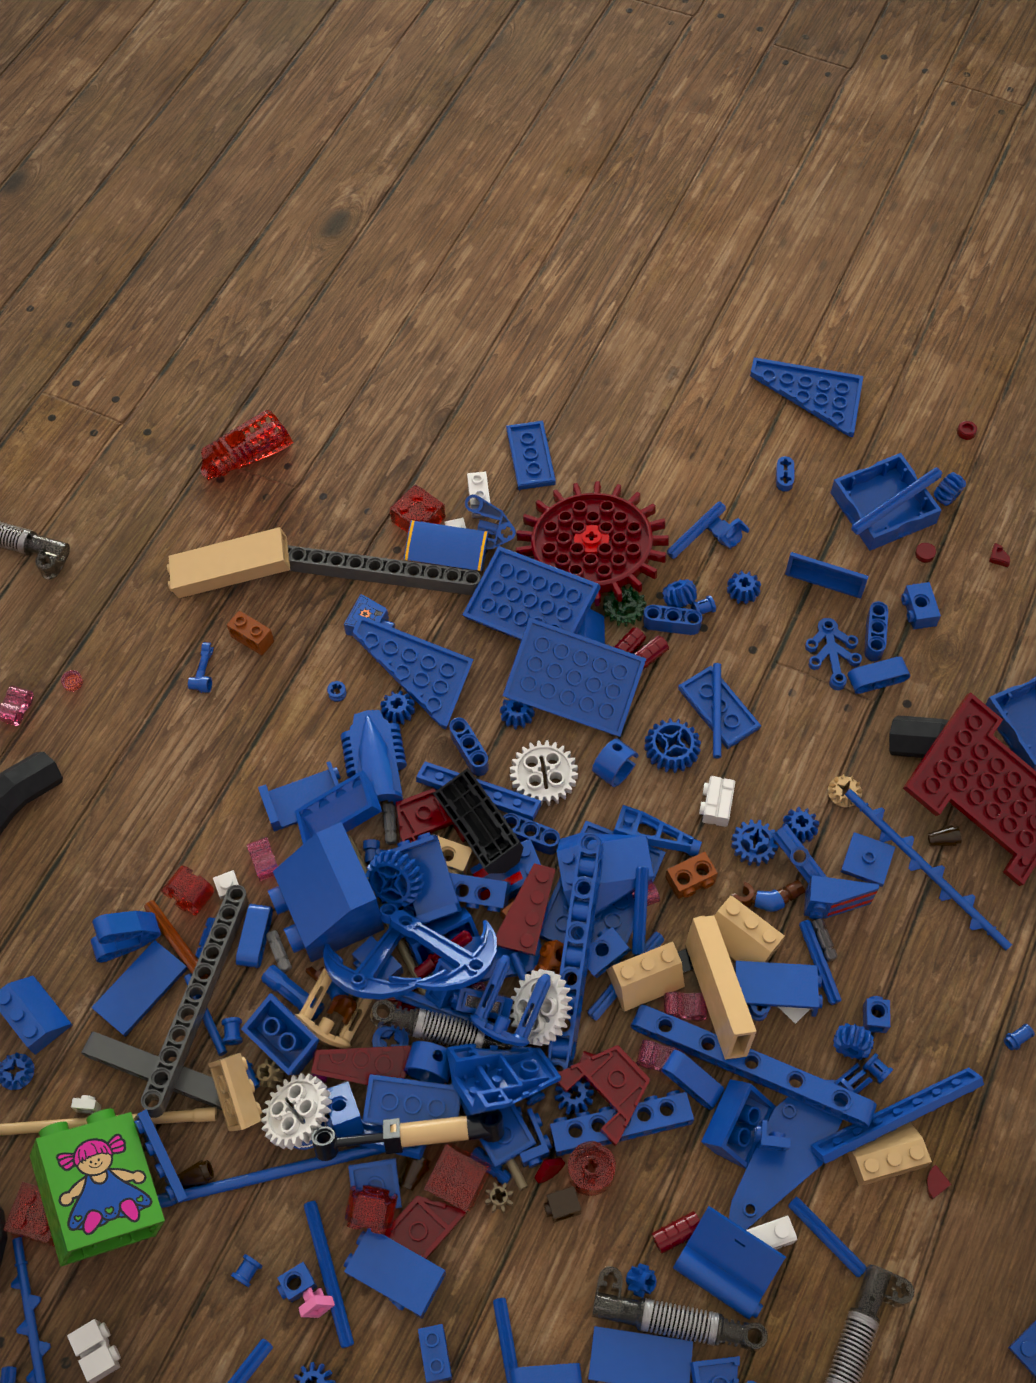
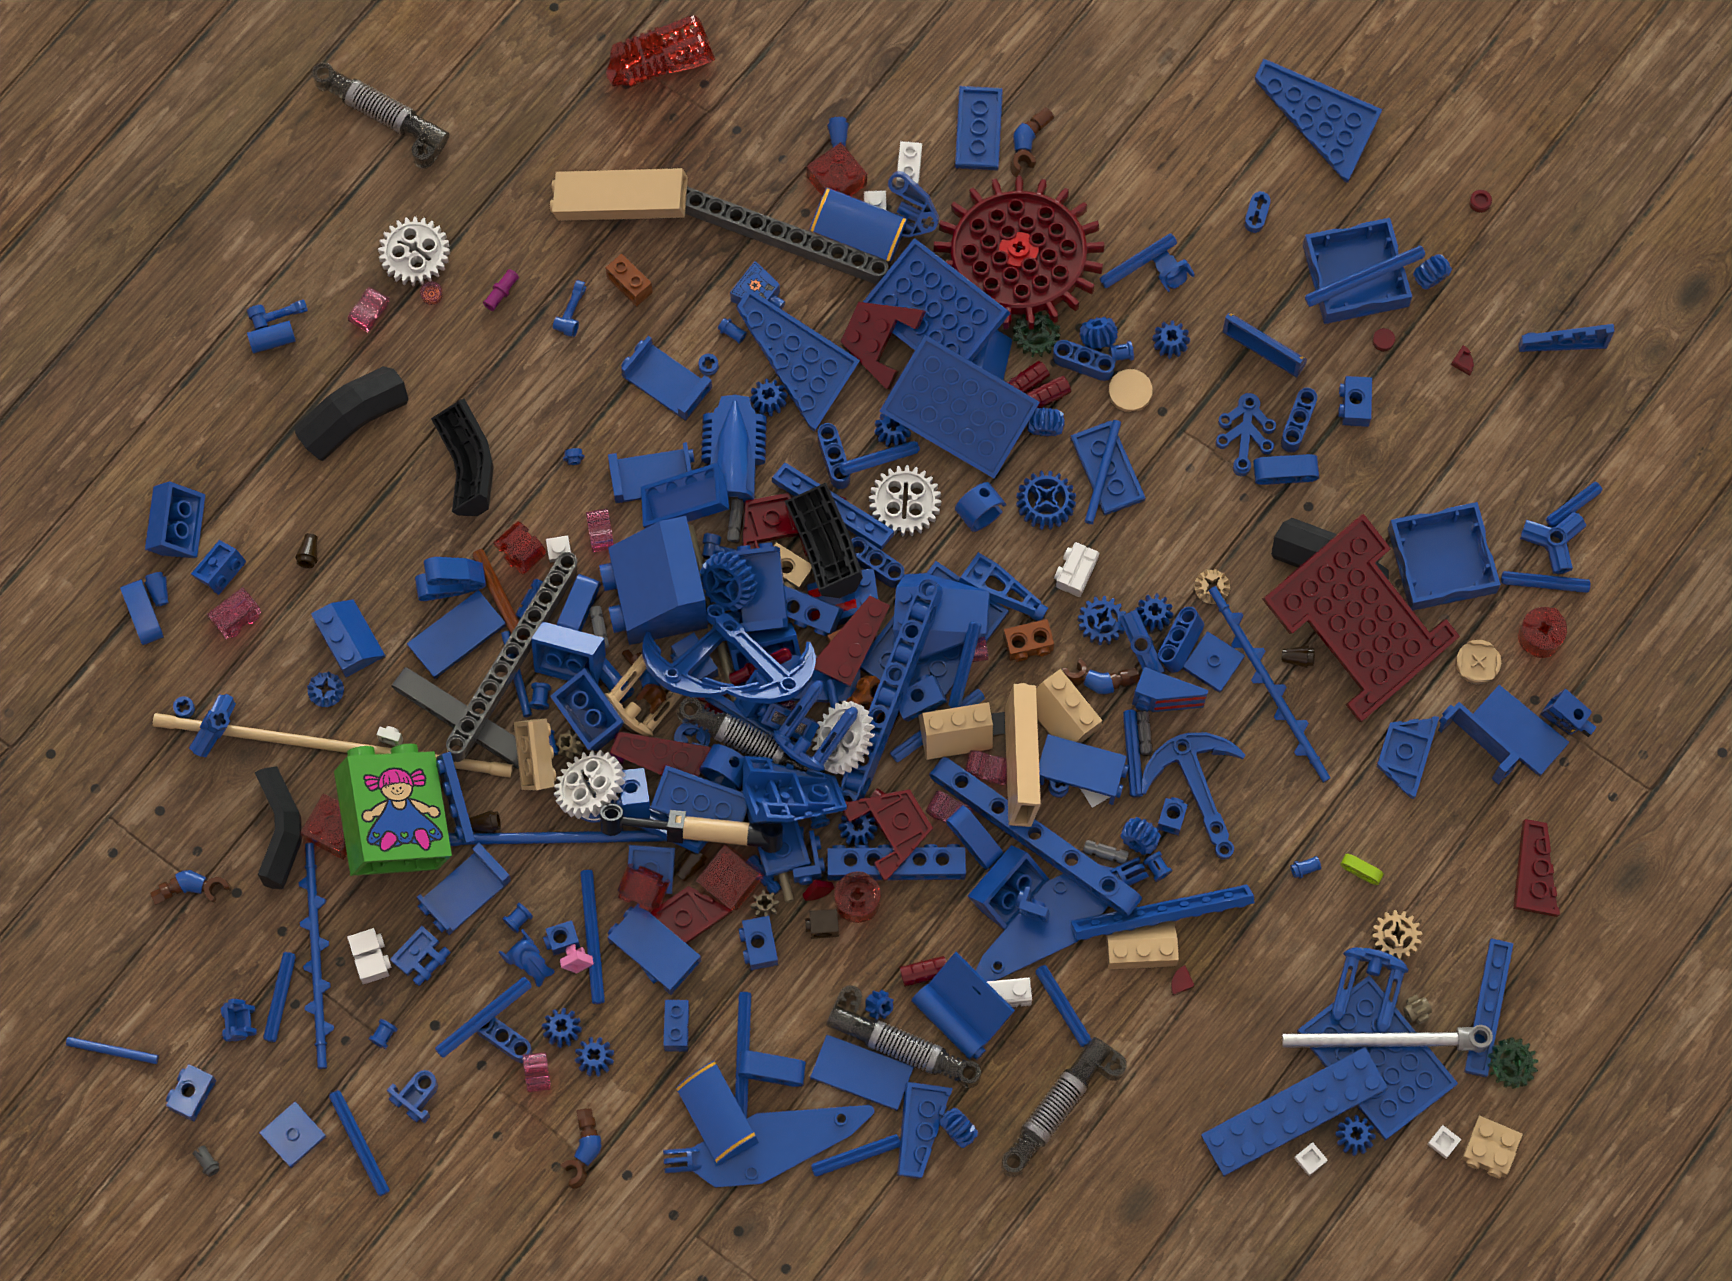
camera: 10 degrees right, 10 degrees up
none -> white gear [378,217,450,286]
none -> blue plate [390,926,451,986]
none -> blue panel [417,843,511,935]
none -> black piece [431,398,494,516]
none -> magenta pin [483,269,519,311]
none -> blue hair [498,929,555,987]
none -> blue slope [531,622,606,684]
none -> blue plate [563,448,585,465]
none -> blue panel [621,336,712,421]
none -> blue pin [718,318,747,344]
none -> blue brick [739,916,778,970]
none -> blue cone [827,117,849,150]
none -> blue axle [839,441,920,475]
none -> dark red wing [840,302,926,389]
none -> reddish brown piece [1010,107,1054,177]
none -> blue gear [1027,408,1065,437]
none -> light grey axle [1083,840,1128,864]
none -> tan tile [1109,369,1152,412]
none -> blue piece [1141,732,1245,860]
none -> blue beam [1158,606,1204,673]

